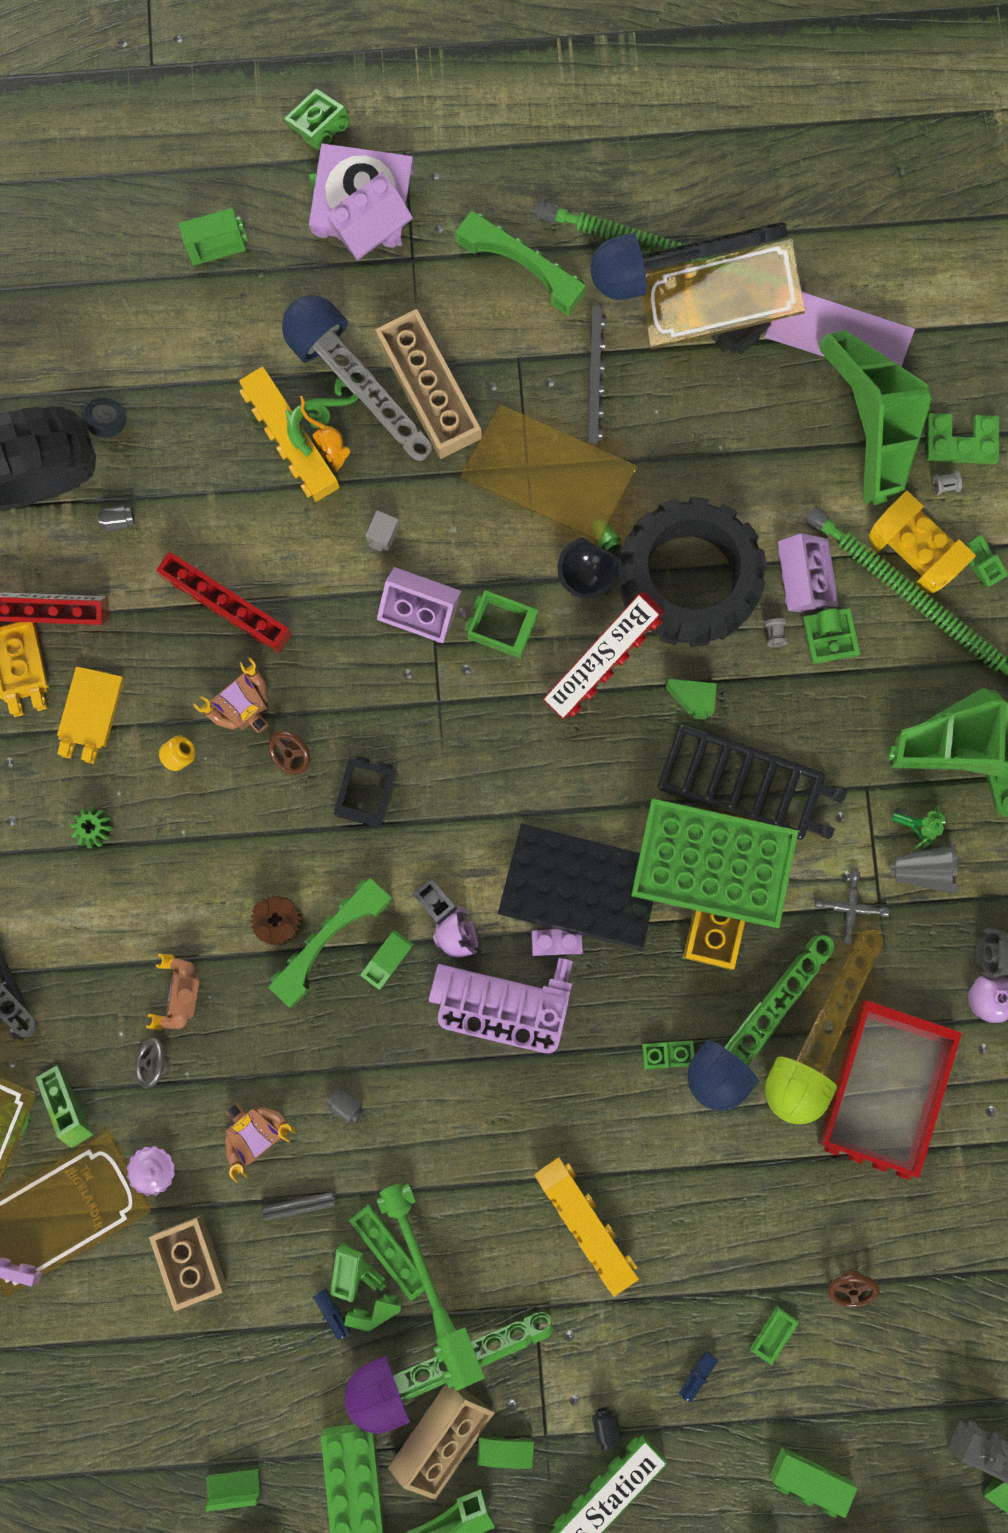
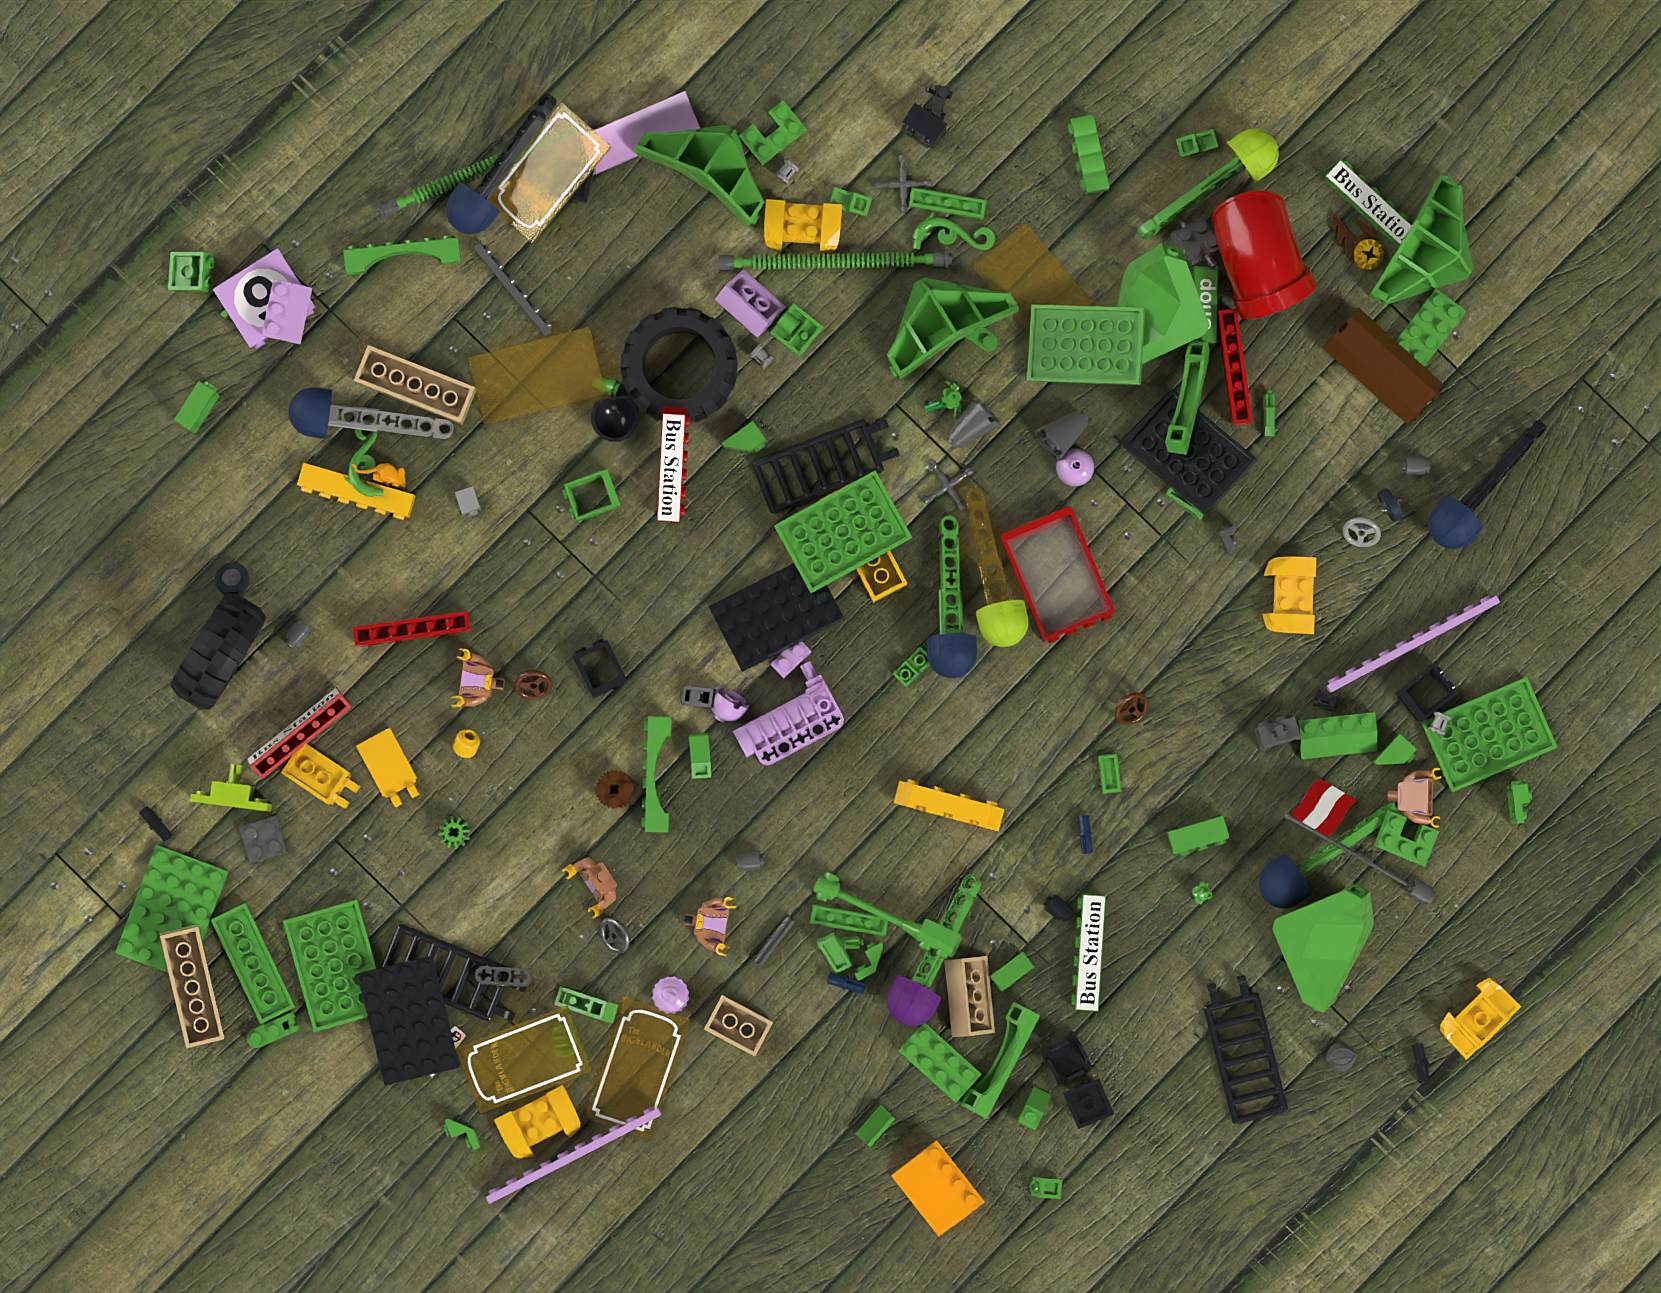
camera: 45 degrees left, 5 degrees up
lavender slope [376,567,461,643] -> none

